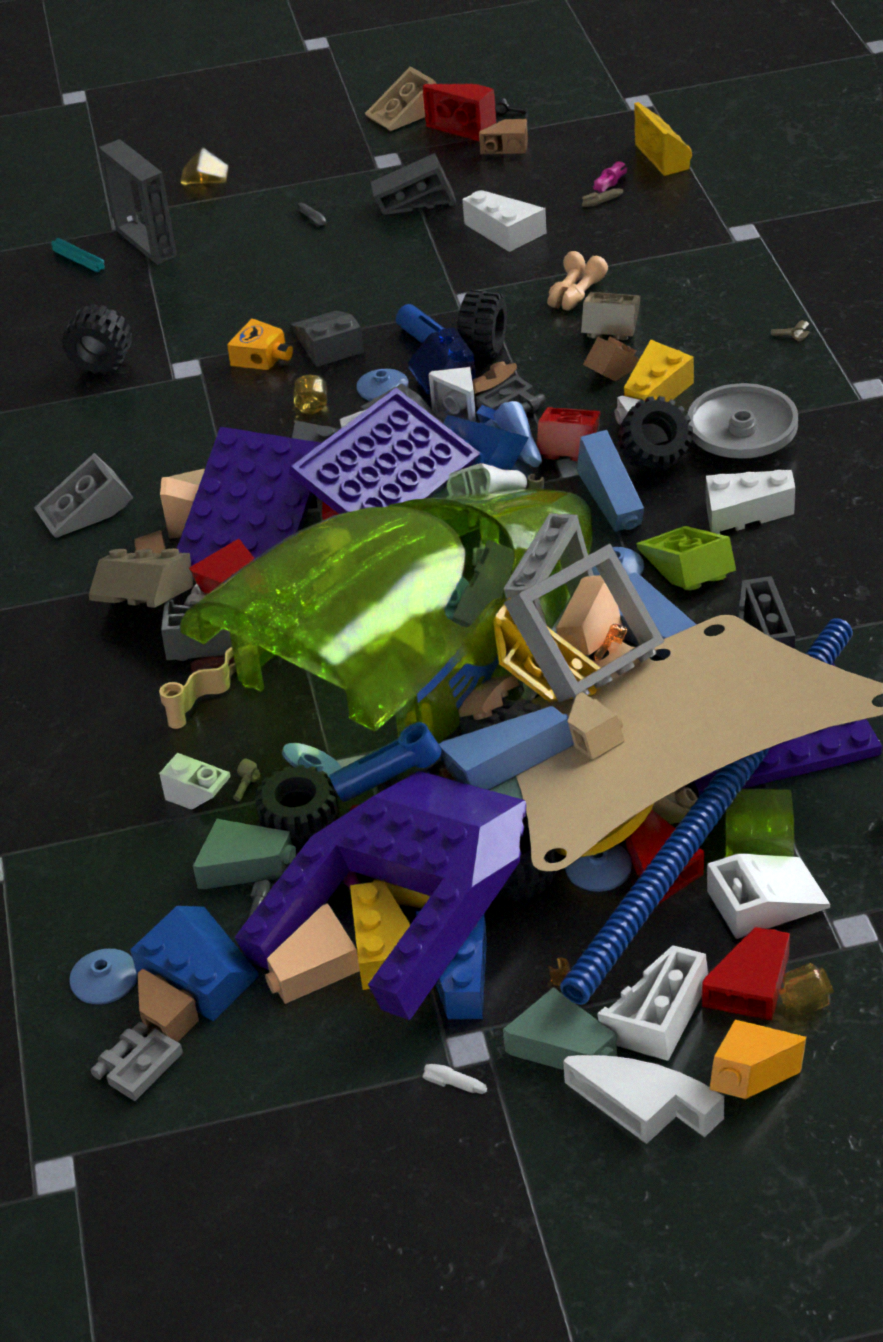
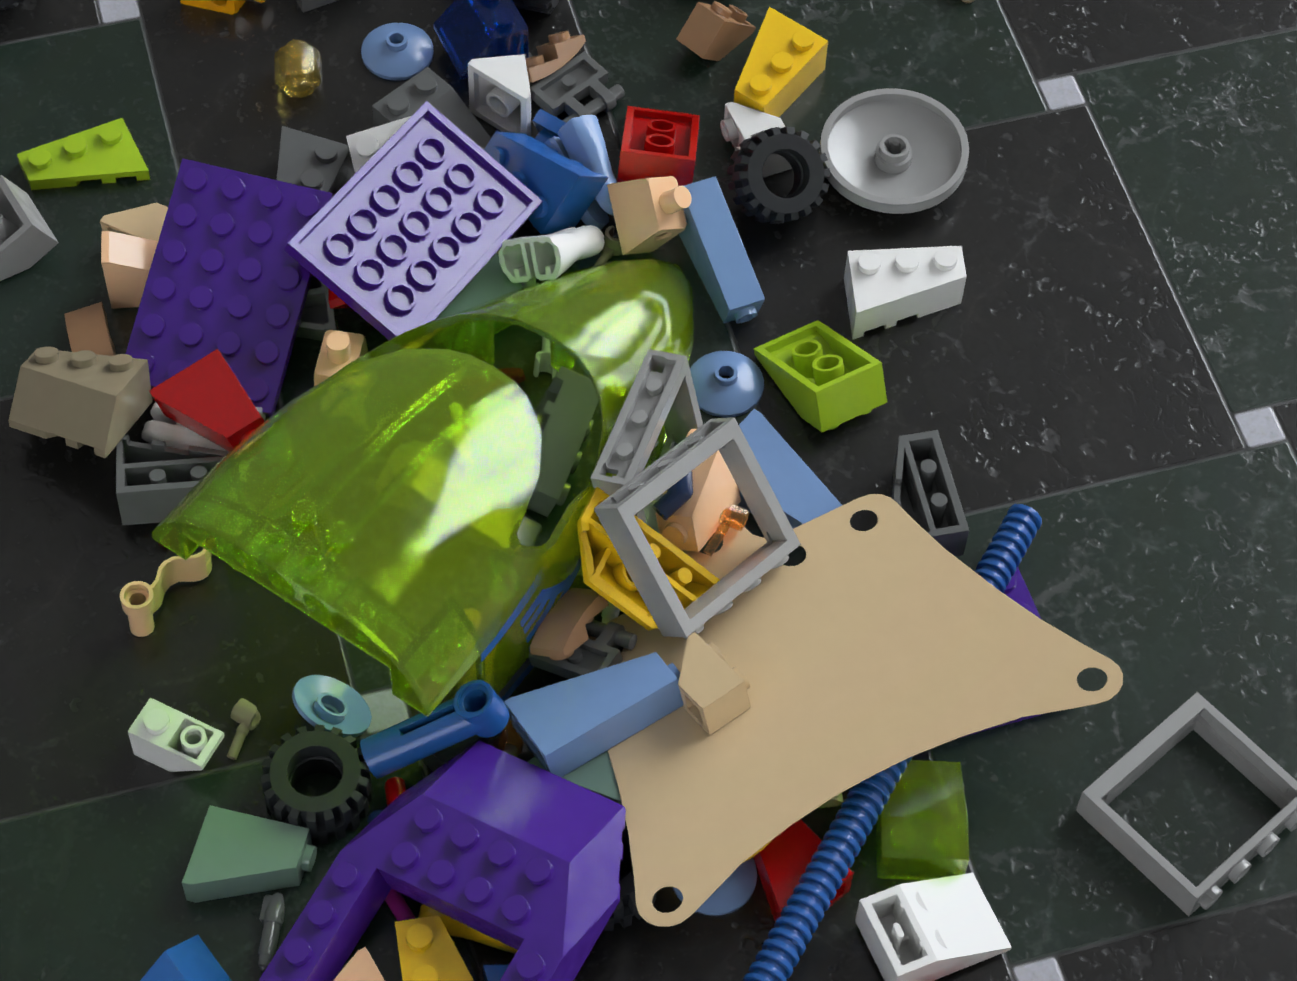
camera: 10 degrees left, 15 degrees up
none -> lime wing [17,118,150,190]
none -> light nougat torso [607,176,692,255]
none -> dark blue arm [652,471,693,520]

